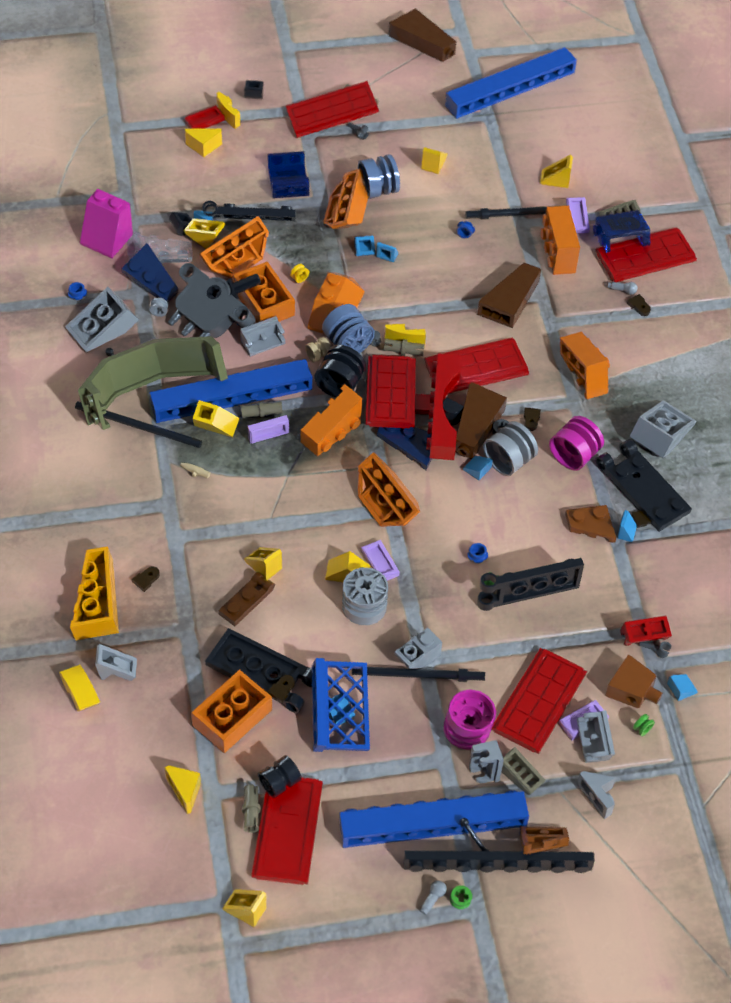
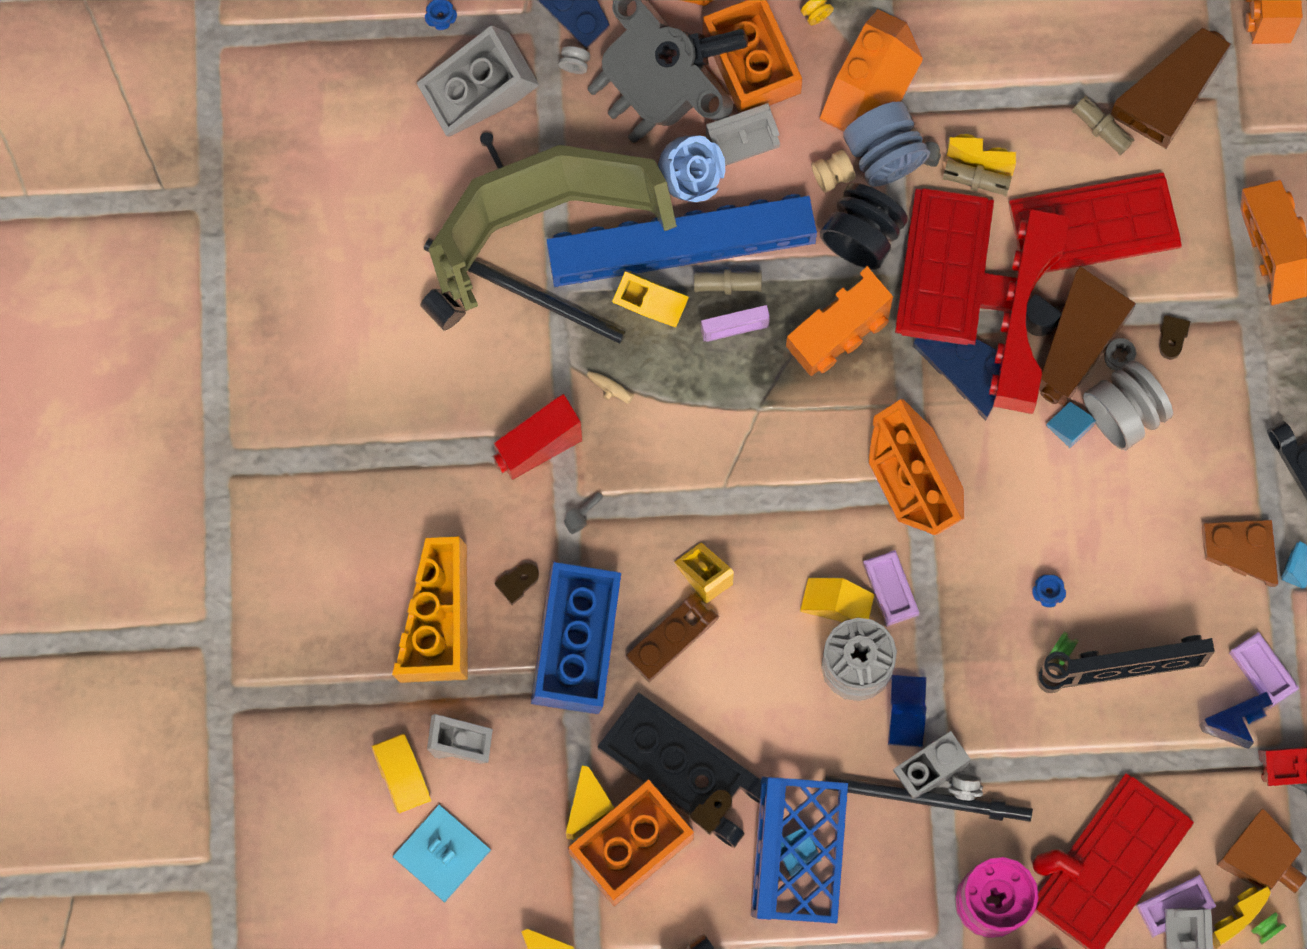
camera: 10 degrees right, 20 degrees up
dark pink wheel [549,416,604,471] -> none
none -> medium azure piece [393,805,491,903]
none -> black brick [420,289,466,331]
none -> red slope [492,394,582,480]
none -> blue brick [531,562,621,714]
none -> dark grey hand [564,492,603,534]
none -> yellow slope [566,765,614,840]
none -> light blue cylinder [658,135,726,202]
none -> clear blue slope [888,675,927,748]
none -> light grey plate [948,773,983,800]
none -> red arm [1033,849,1085,880]
none -> dark tan pin [1072,96,1135,156]
none -> clear blue slope [1200,692,1273,749]
none -> yellow slope [1212,886,1271,949]
none -> lavender tile [1229,632,1299,709]

